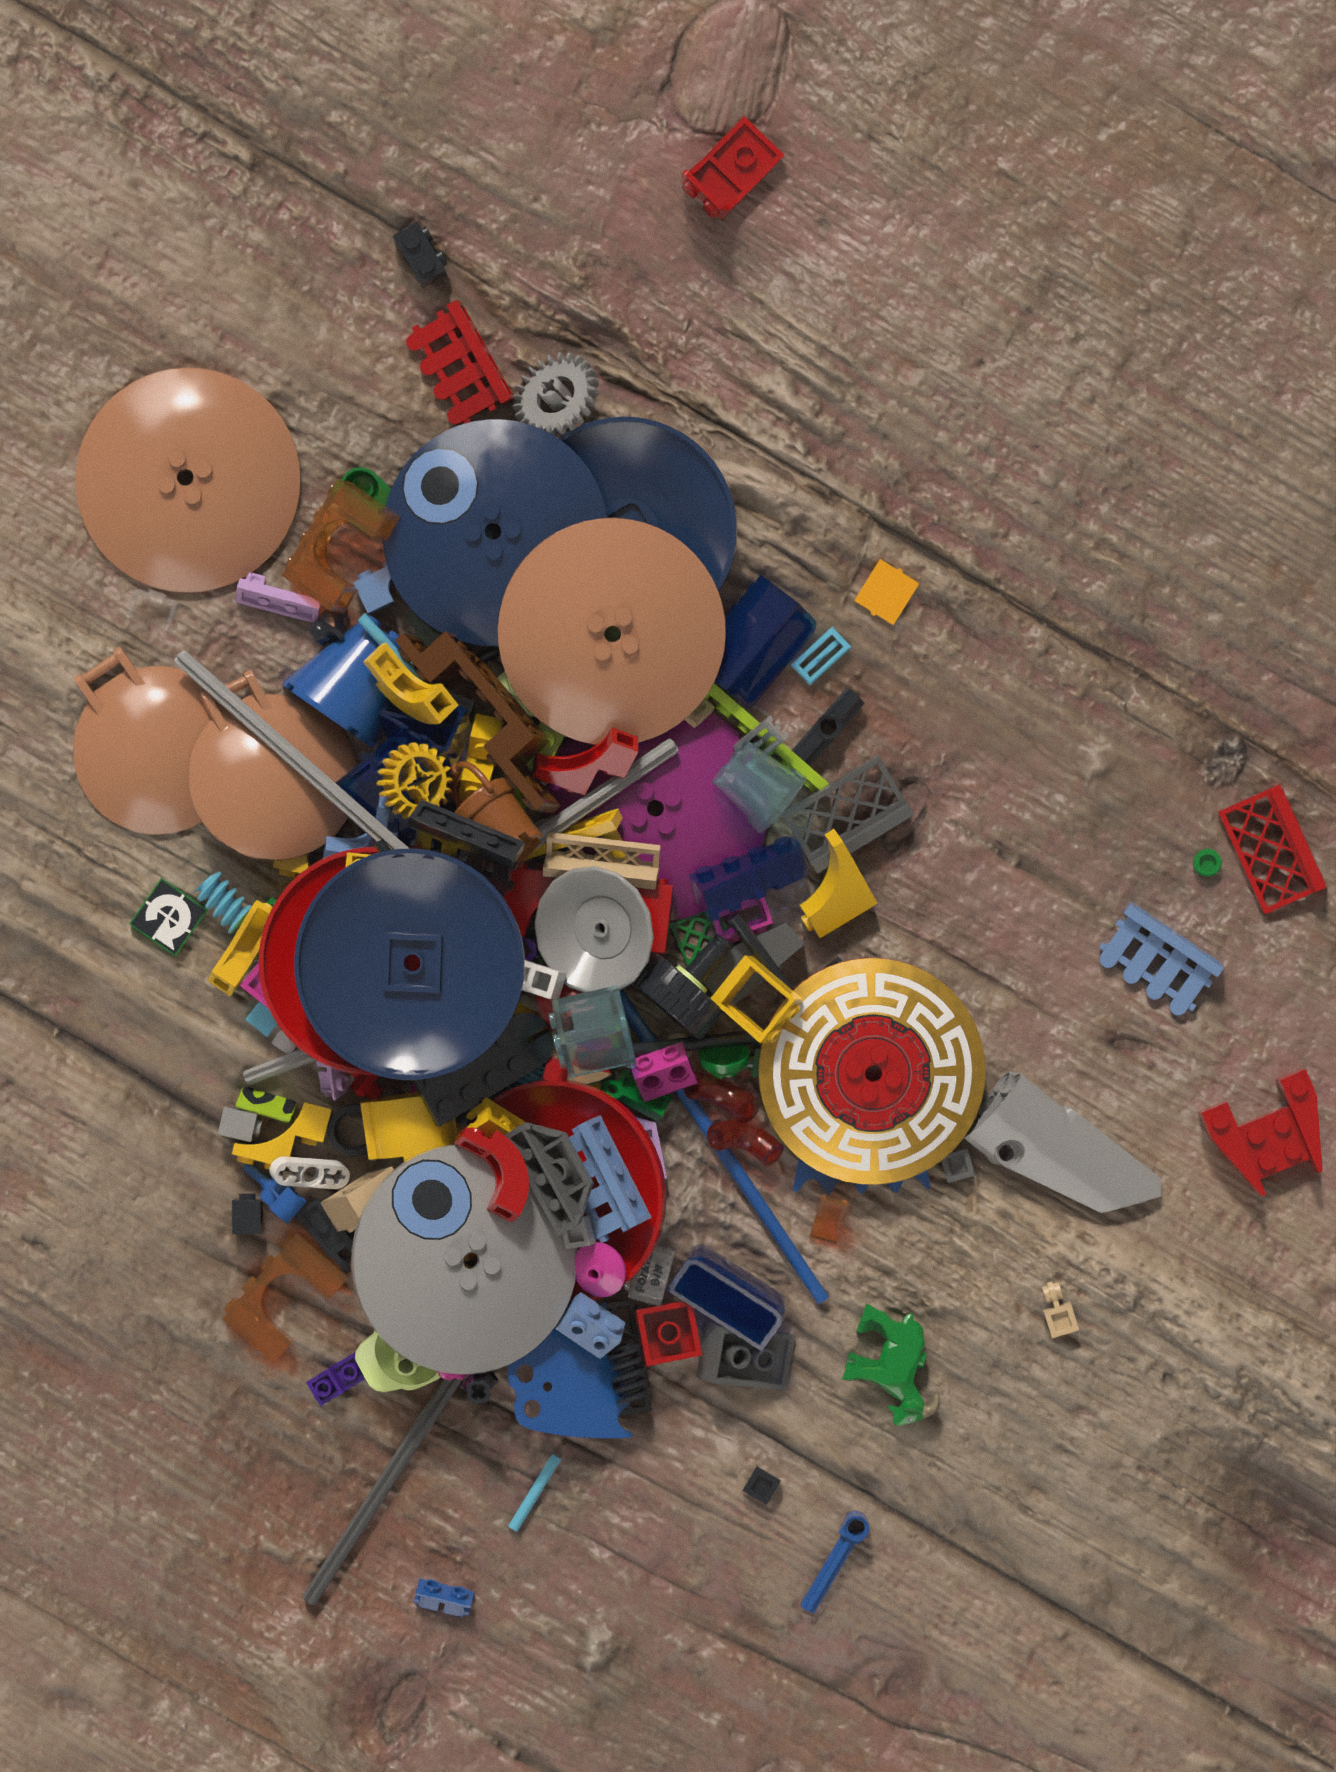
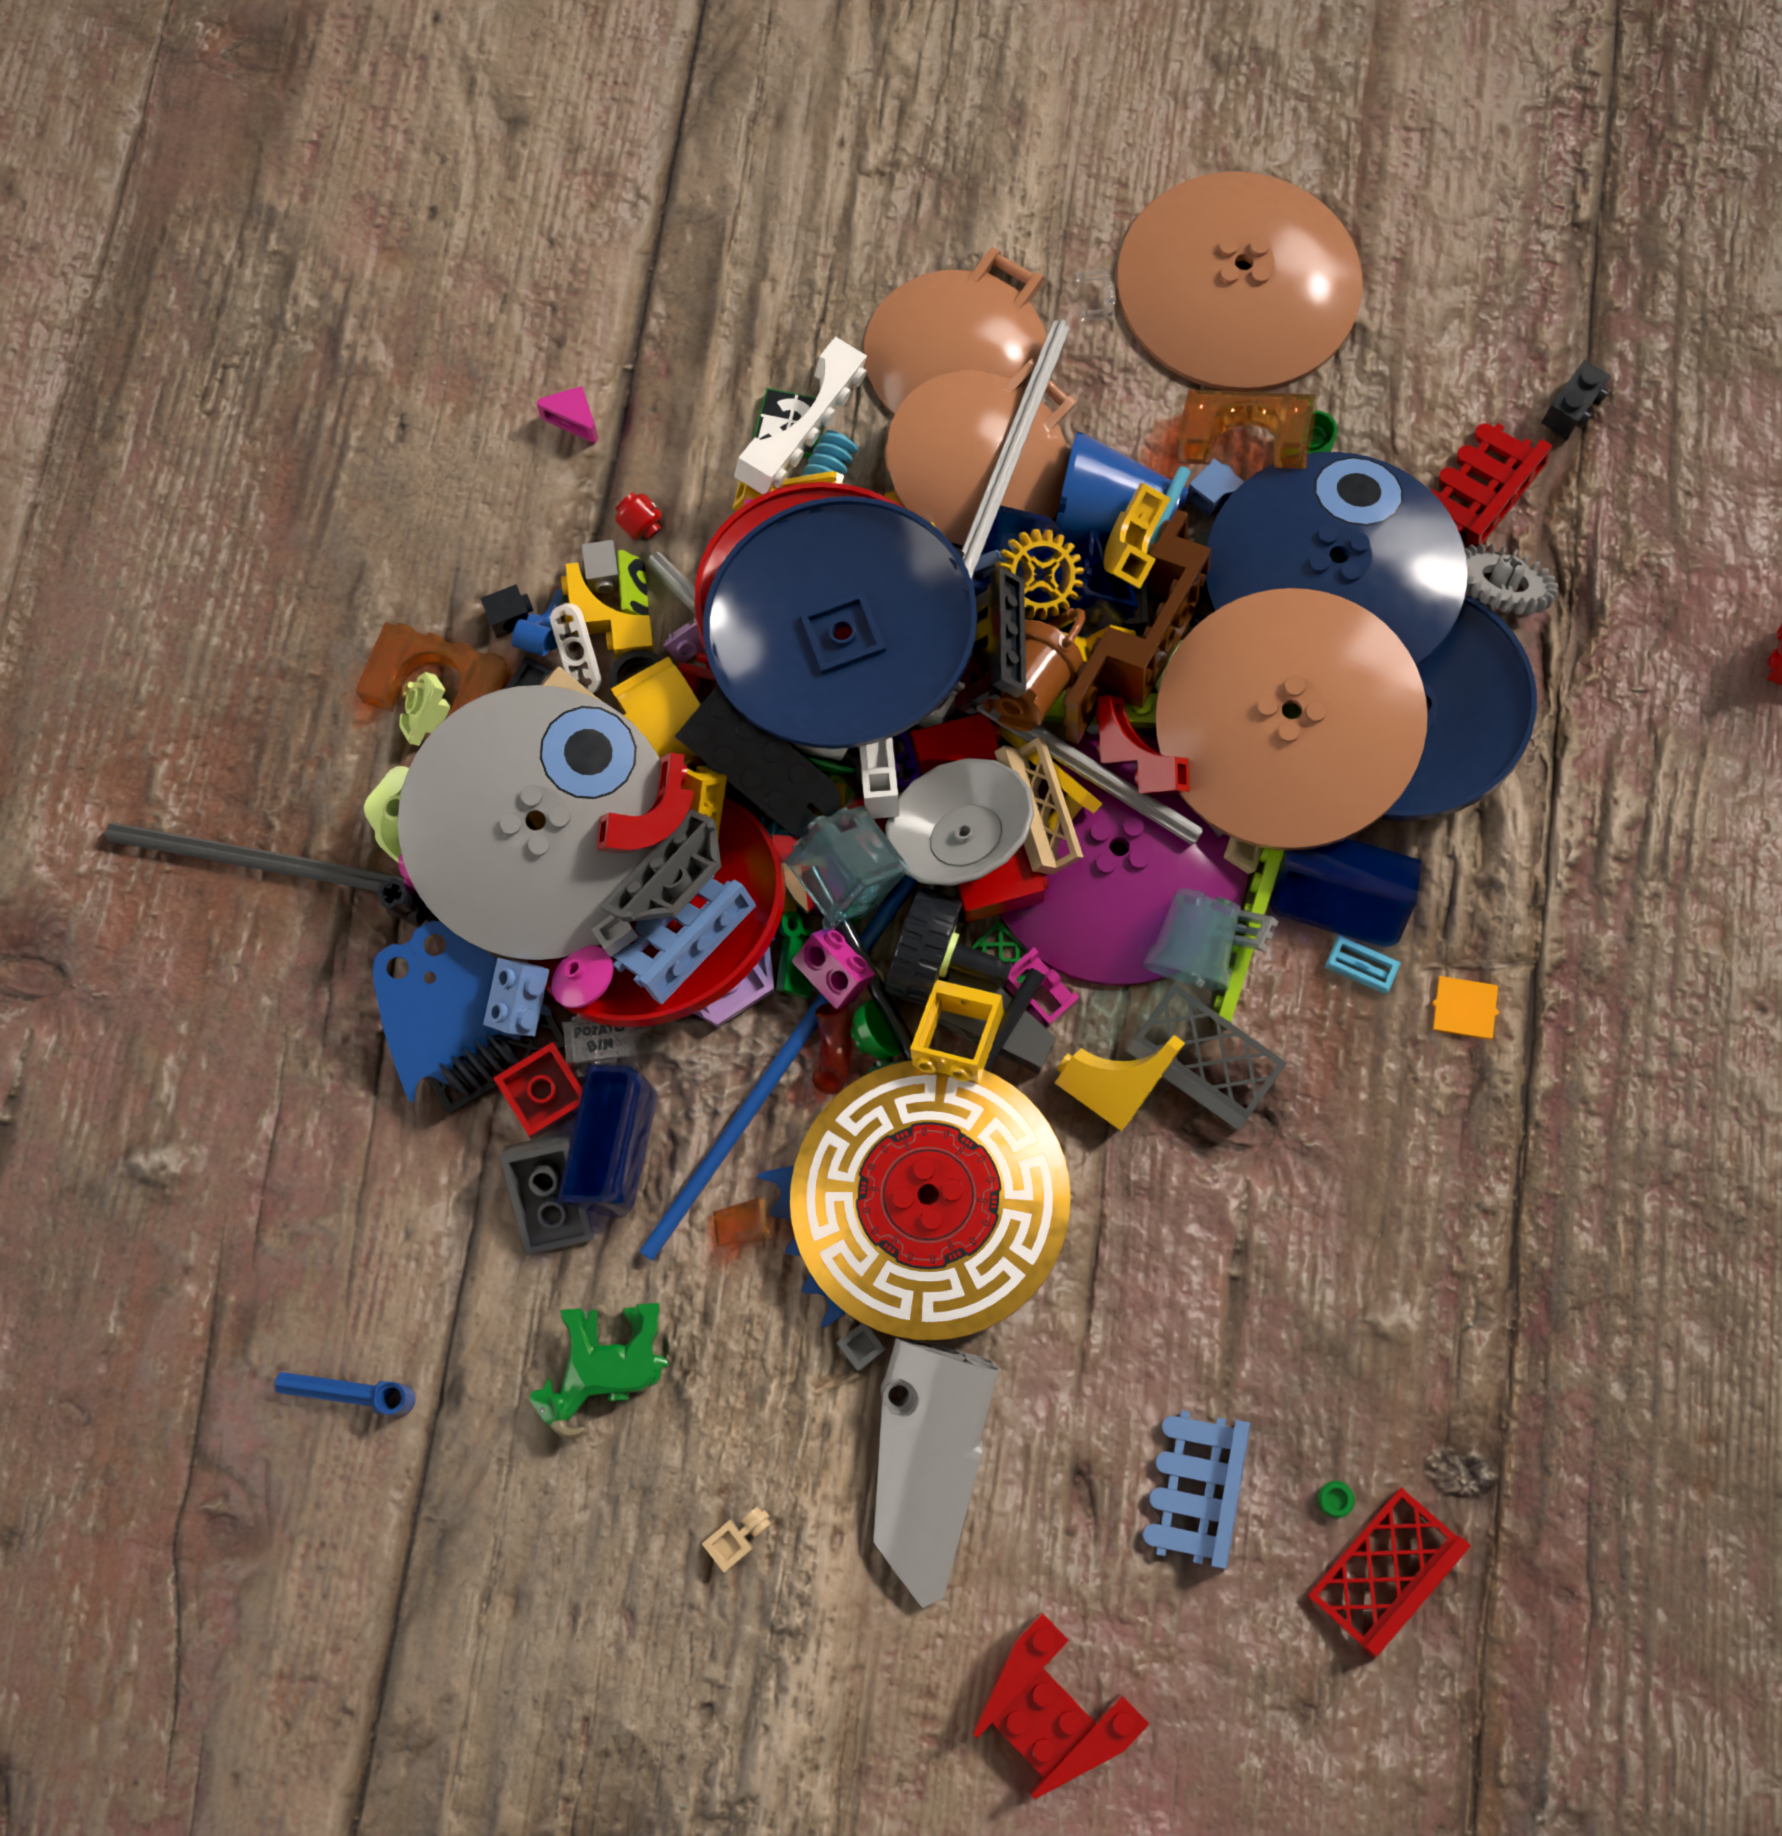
camera: 65 degrees right, 15 degrees down
lavender hinge [236,572,322,623] -> none
dark purple slope [306,1352,365,1406] -> none
black animal [309,600,349,646] -> none
blue hinge [413,1578,474,1618] -> none
medium azure bar [508,1453,562,1532] -> none
clear blue wedge [689,836,810,922] -> none
clear red cylinder [707,1120,784,1166] -> none
black plate [742,1465,781,1505] -> none
black piece [791,687,865,766] -> none
none -> yellowish green plate [399,672,450,746]
none -> dark pink slope [536,386,599,444]
none -> red head [615,492,662,541]
none -> white arch [734,337,867,494]

